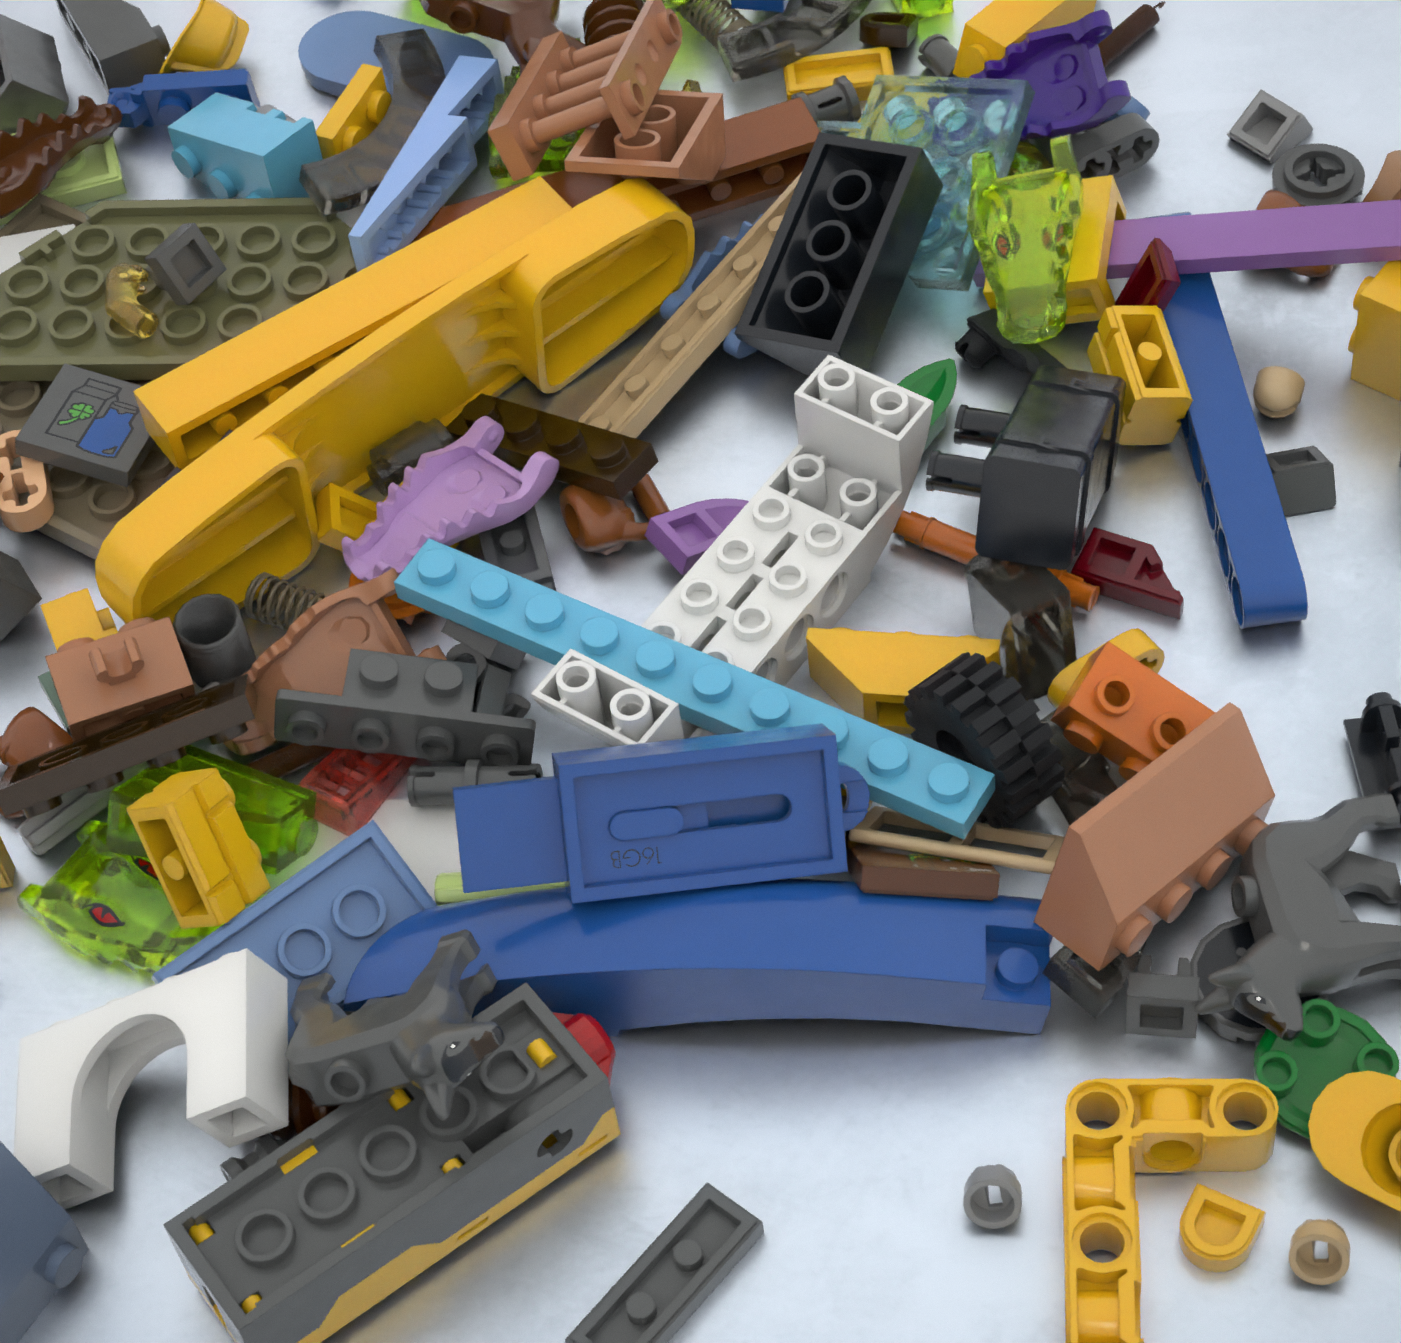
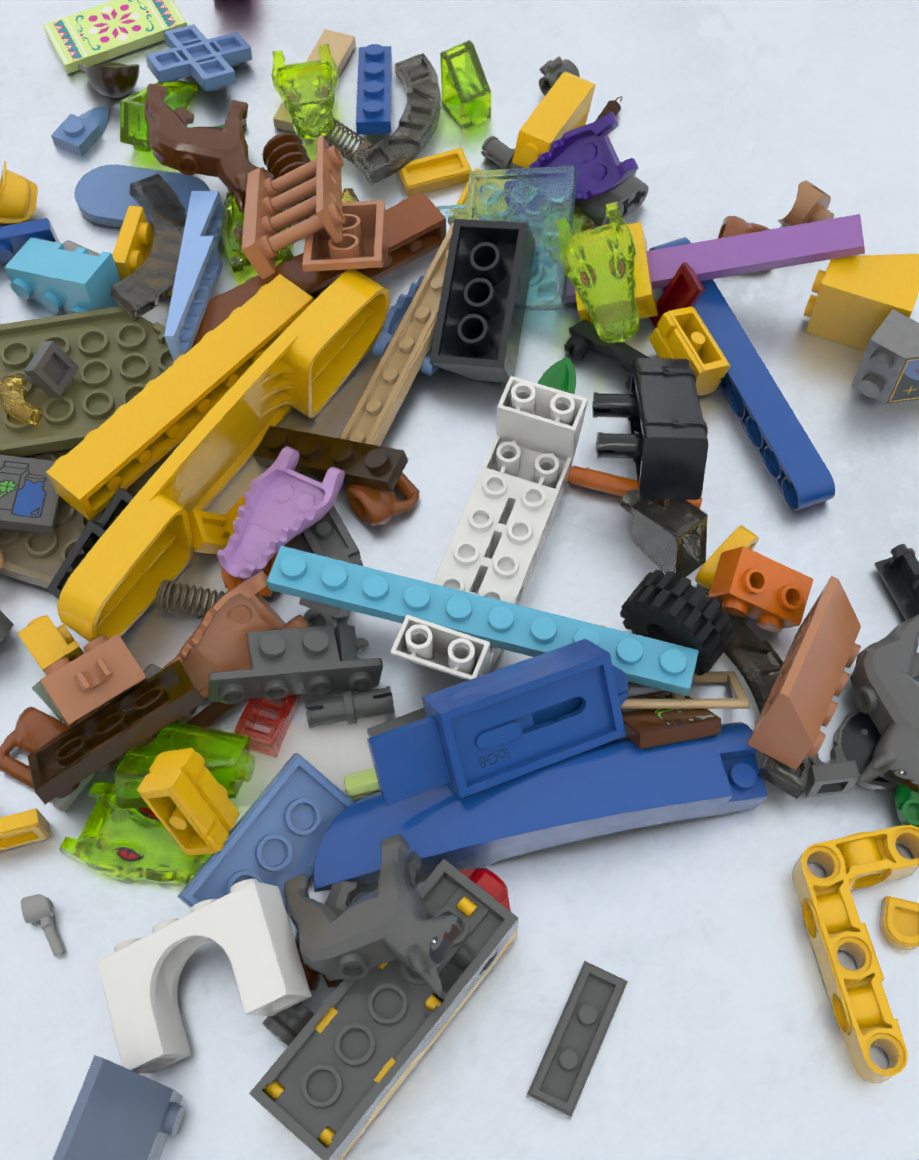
camera: 20 degrees left, 10 degrees up
dark grey piece [173,594,257,688] -> none
clear smoke brick [367,418,455,496] -> none
medium lavender plate [645,498,749,575] -> none
dark grey bush [791,75,862,131] -> none
yellow slope [806,627,1001,735] -> none
dark brown tile [859,12,918,48] -> none
light grey hinge [963,1164,1022,1229] -> none
dark red tile [1071,527,1184,620] -> none
light grey slope [1227,89,1313,164] -> none
tan hinge [1253,366,1305,419] -> none
dark grey slope [1266,446,1336,516] -> none
dark grey gear [1272,143,1365,206] -> none

